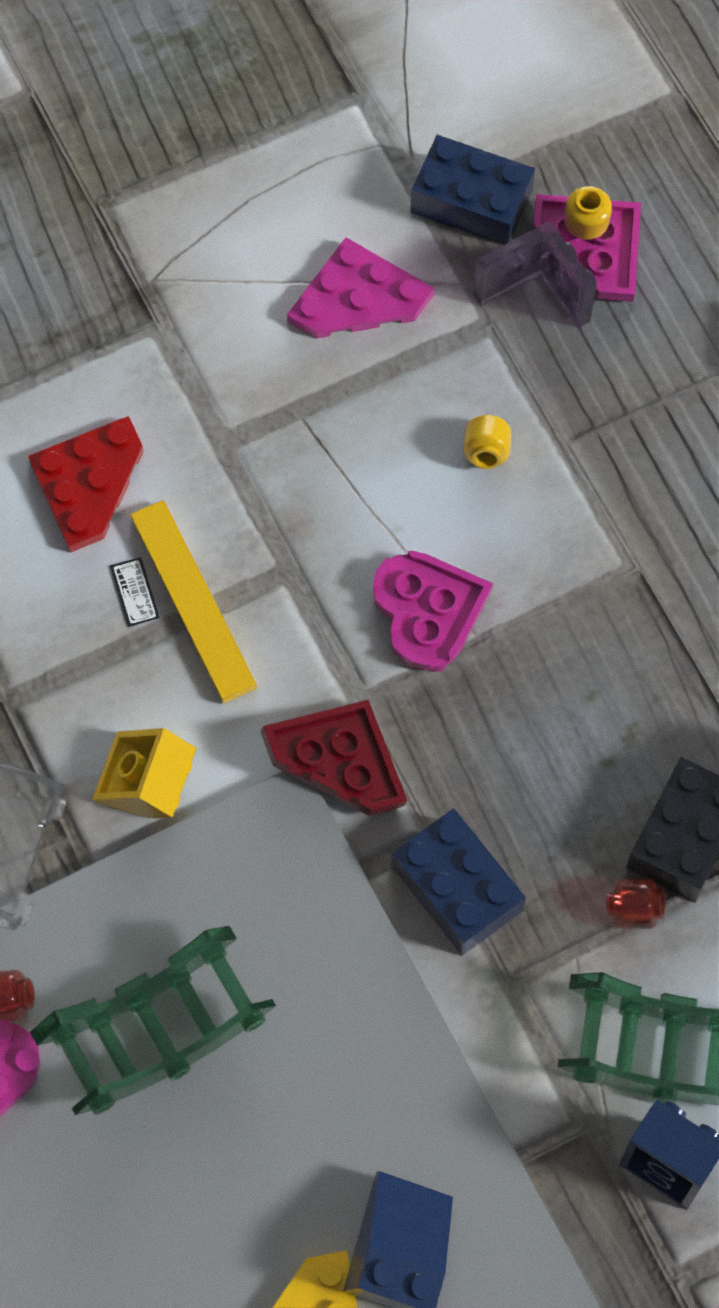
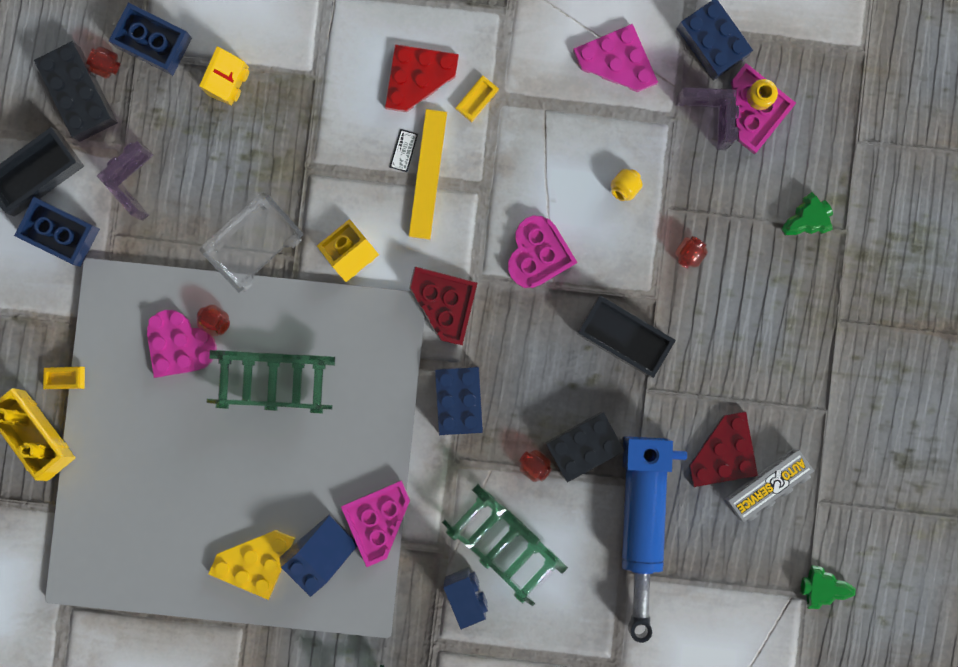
camera: 30 degrees right, 20 degrees up
none -> dark pink plate [341,480,410,567]
none -> yellow tile [455,75,499,123]
none -> black piece [576,295,676,378]
none -> clear red head [675,236,708,269]

